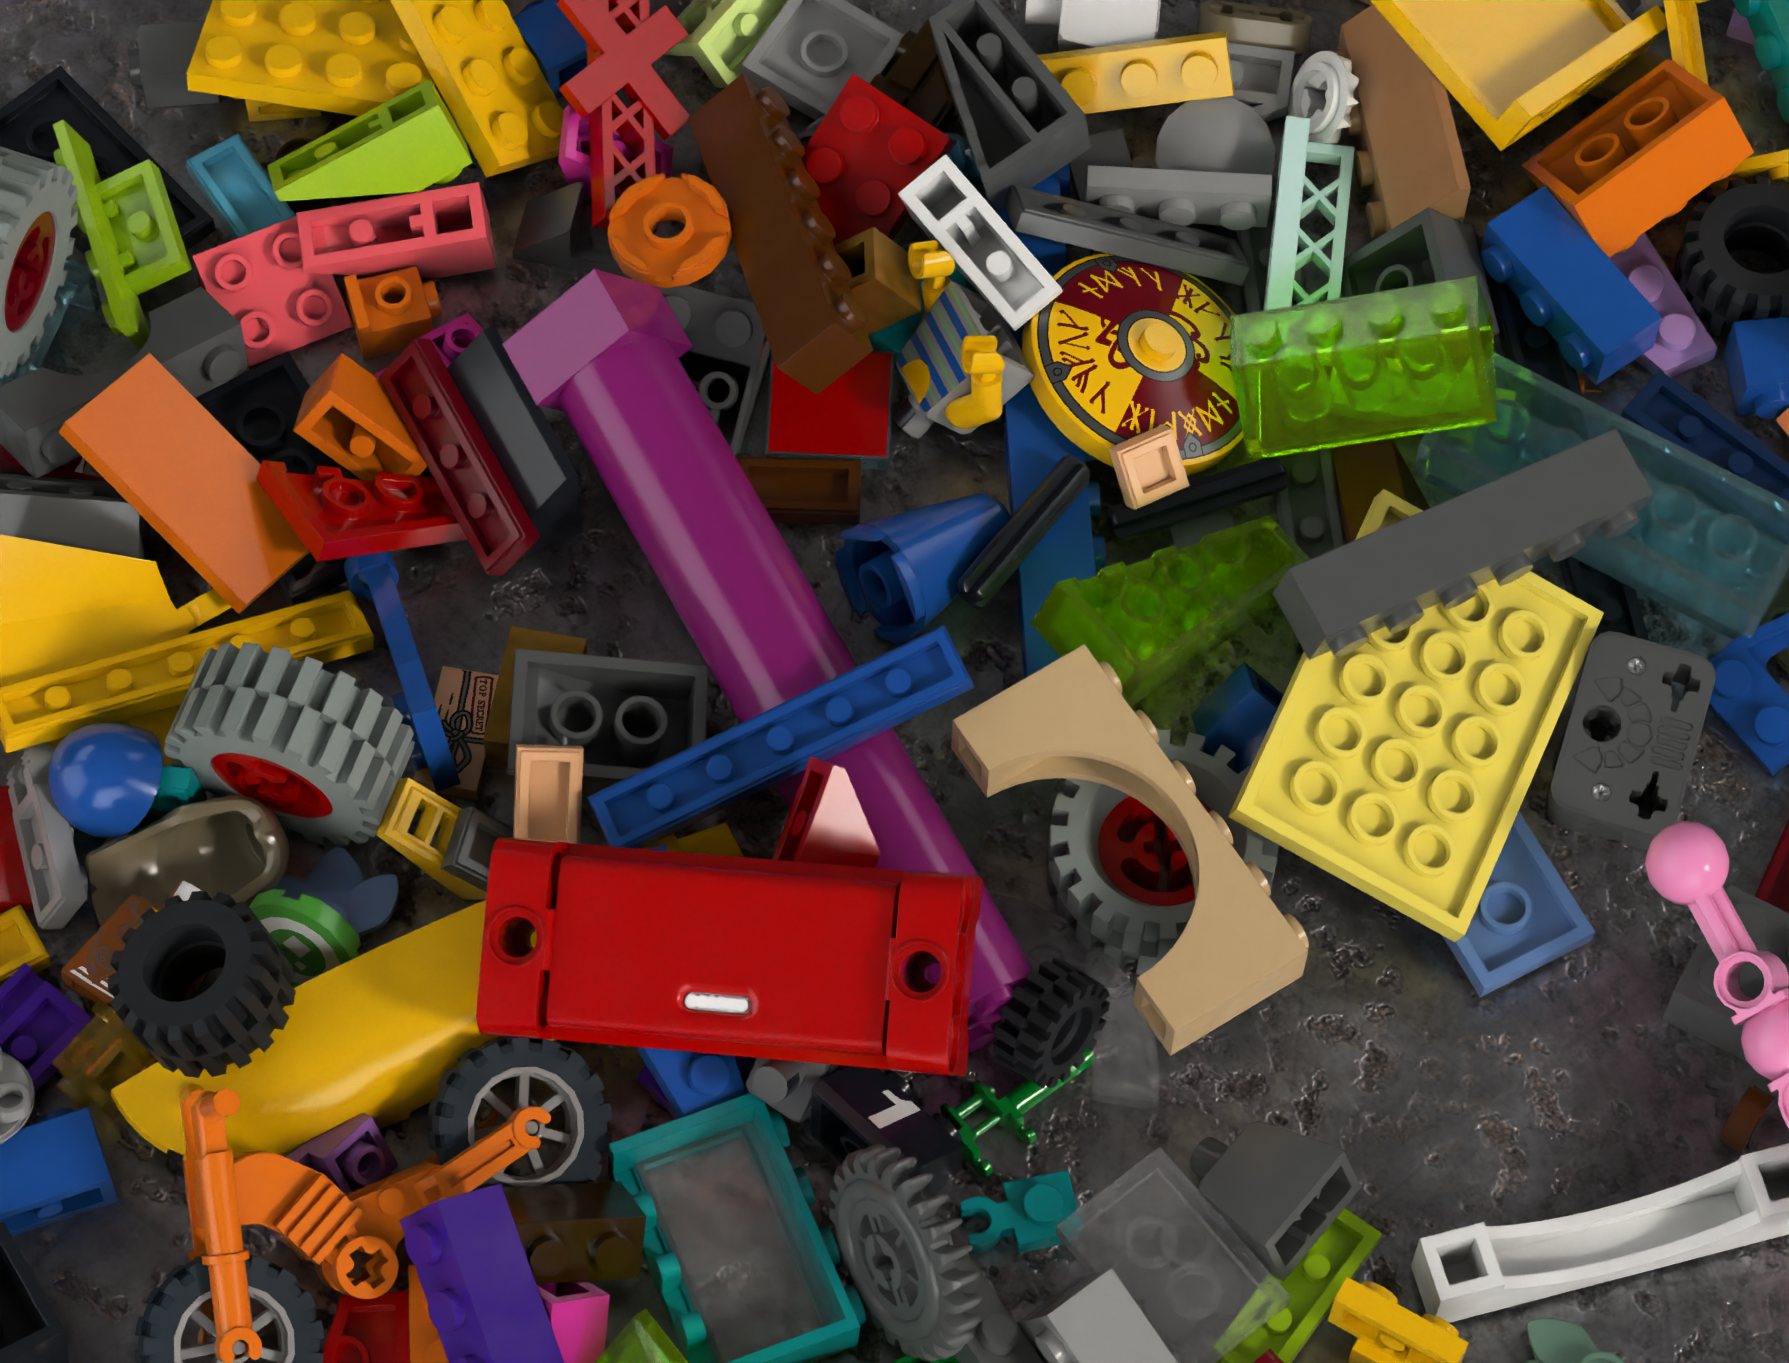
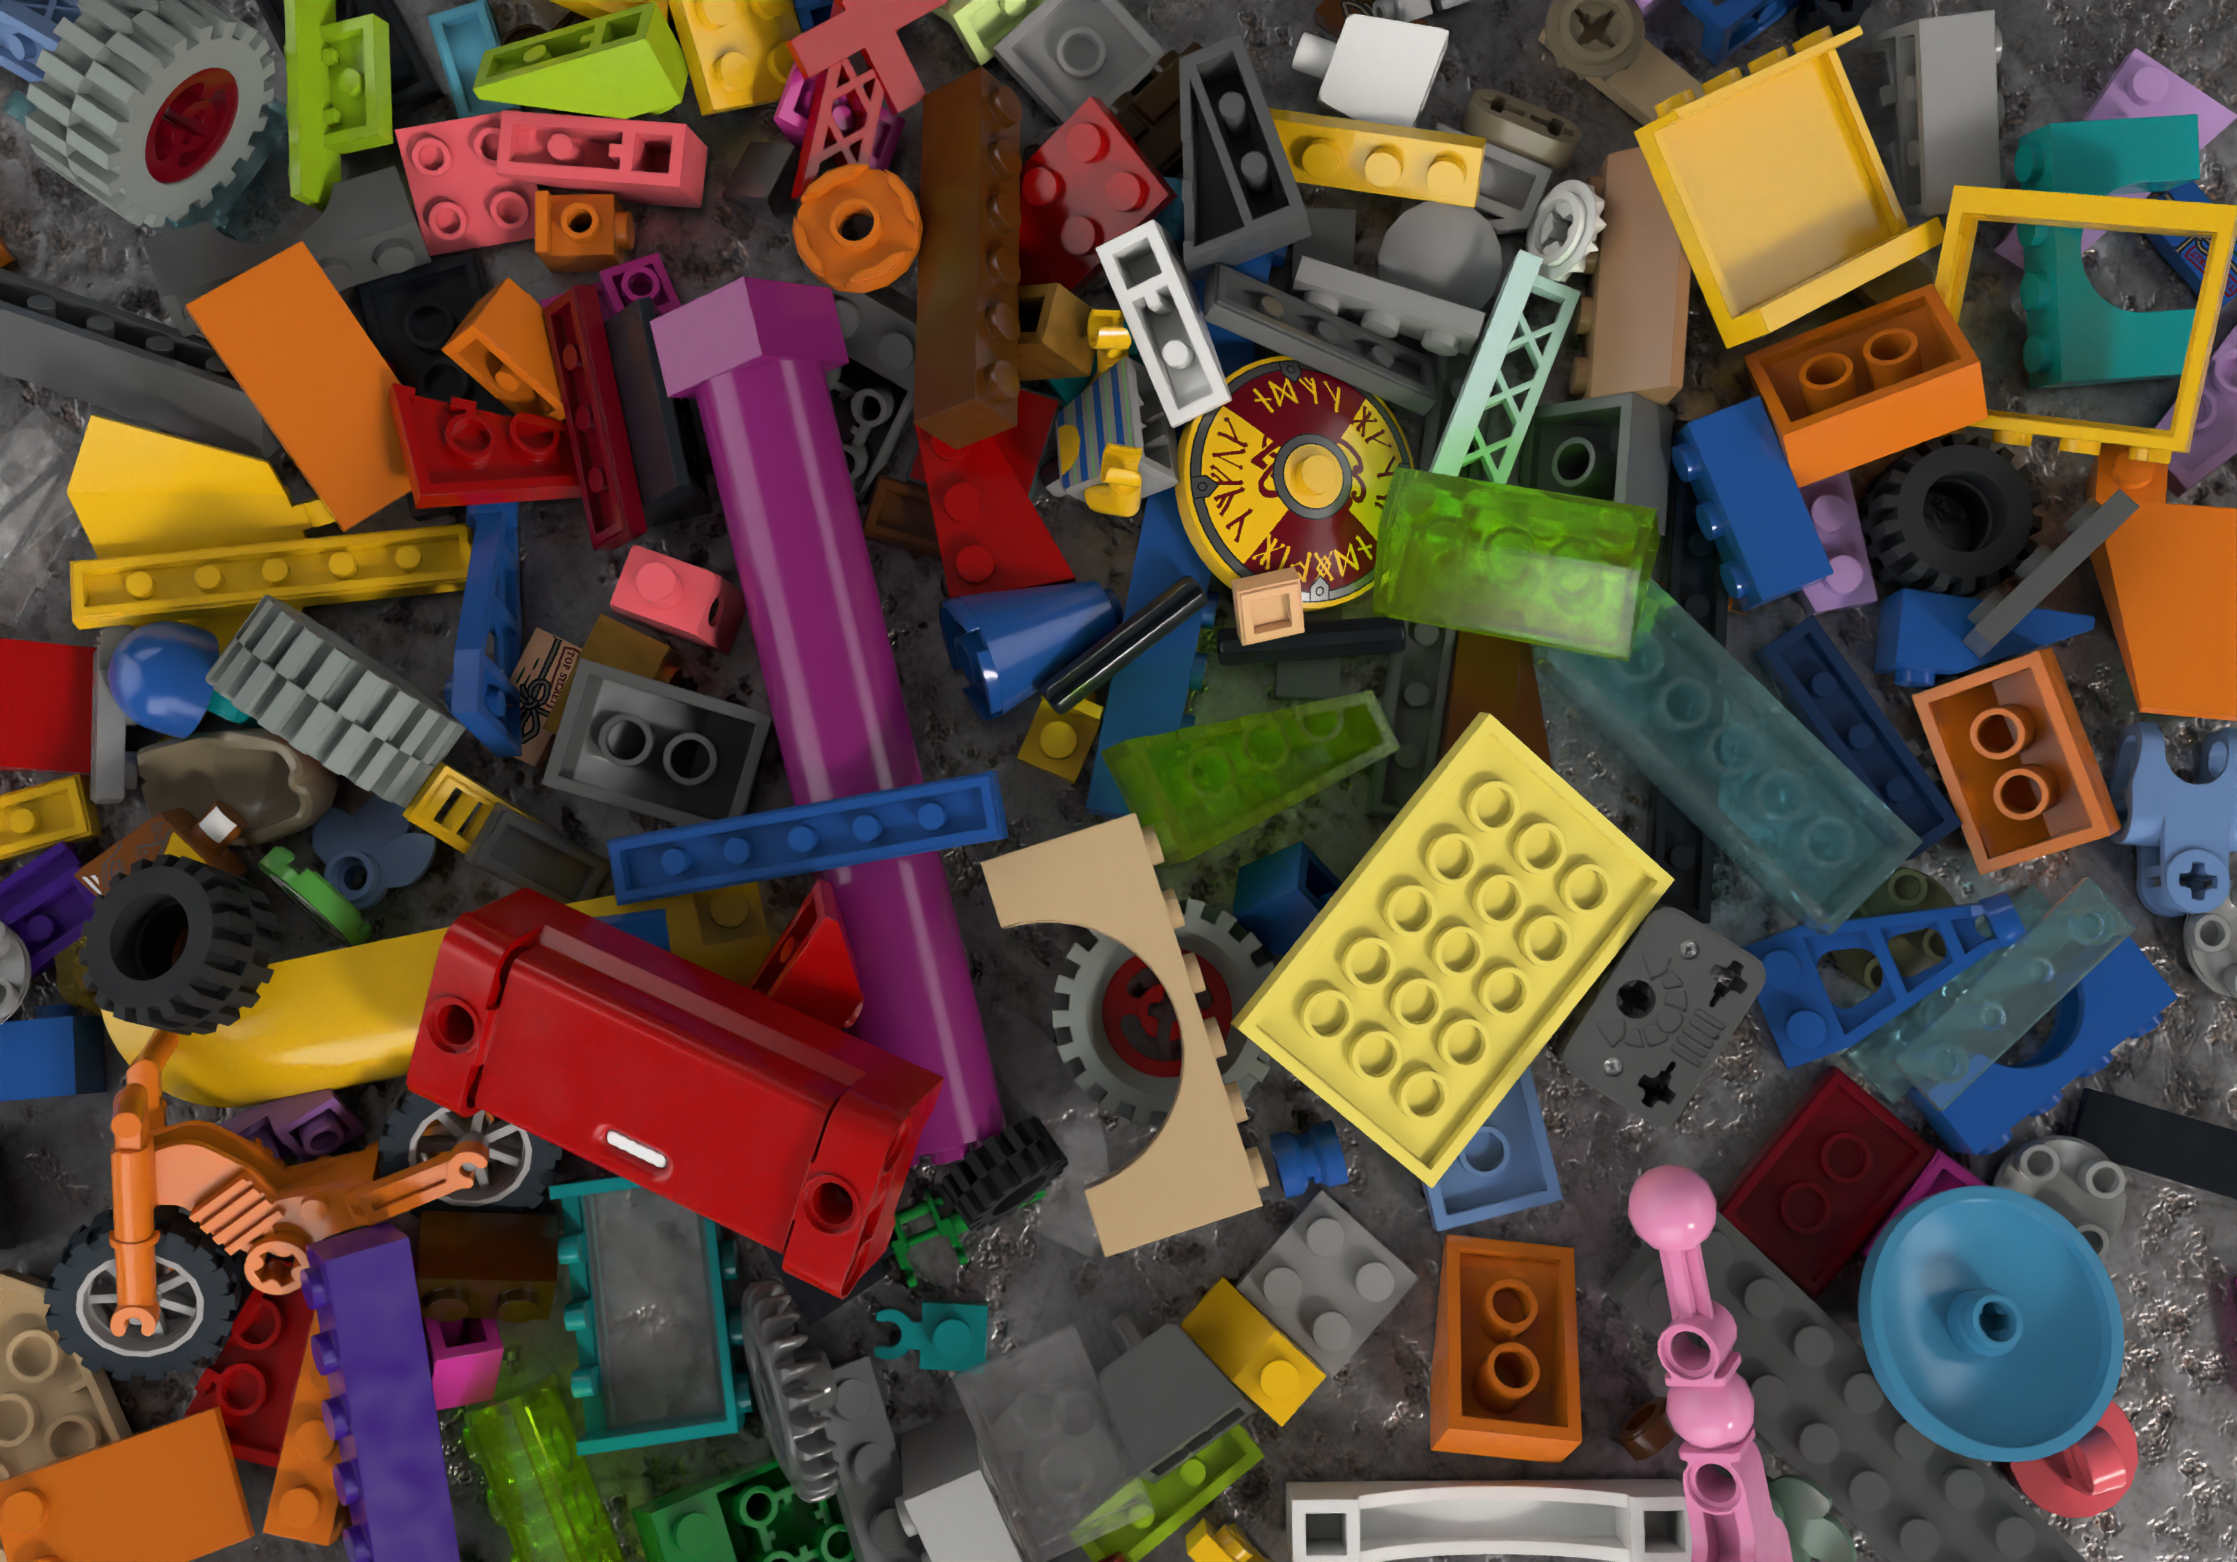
camera: 15 degrees right, 20 degrees up
light nougat tile [513,744,584,844] -> none
dark grey brick [1273,428,1654,660] -> none
none -> coral torso [610,545,747,657]
none -> red wing [915,424,1076,598]
none -> yellow bracket [1017,692,1105,785]
none -> yellow slope [1180,1275,1326,1427]
none -> light grey plate [1235,1188,1419,1377]
none -> blue wheel [1268,1120,1348,1199]
none -> orange slope [1430,1234,1582,1464]

